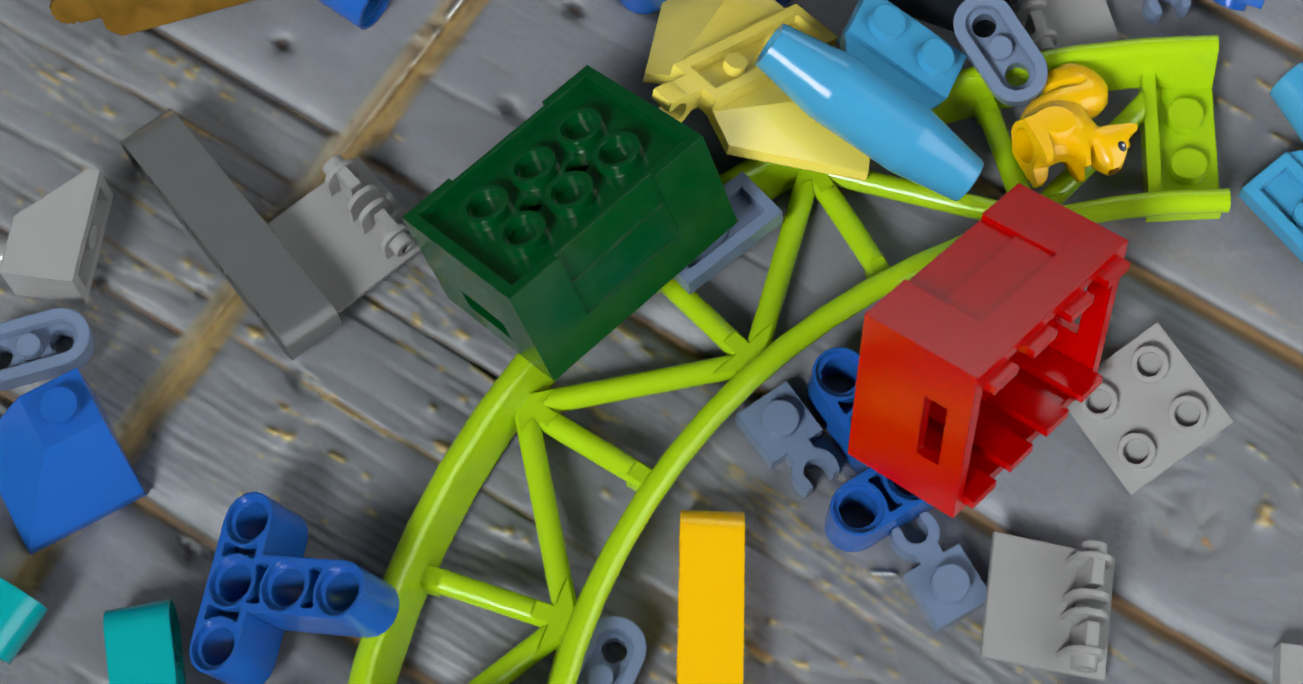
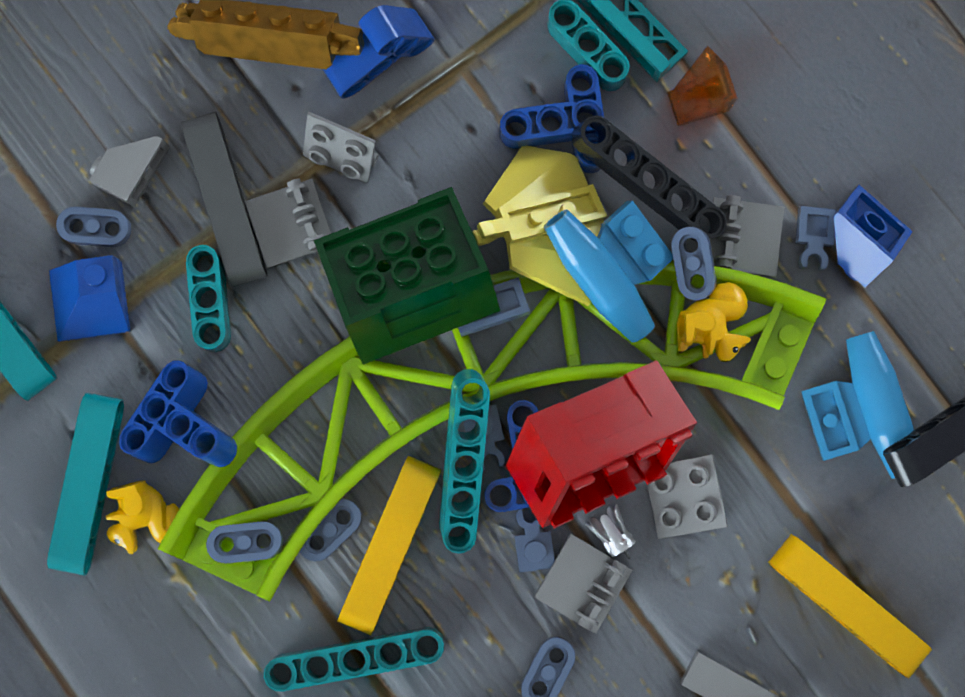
camera: 20 degrees right, 15 degrees up
none -> teal beam [186,245,231,353]
none -> light grey hinge [303,112,379,183]
none -> teal beam [439,369,490,554]
none -> flat silver piece [585,504,636,559]

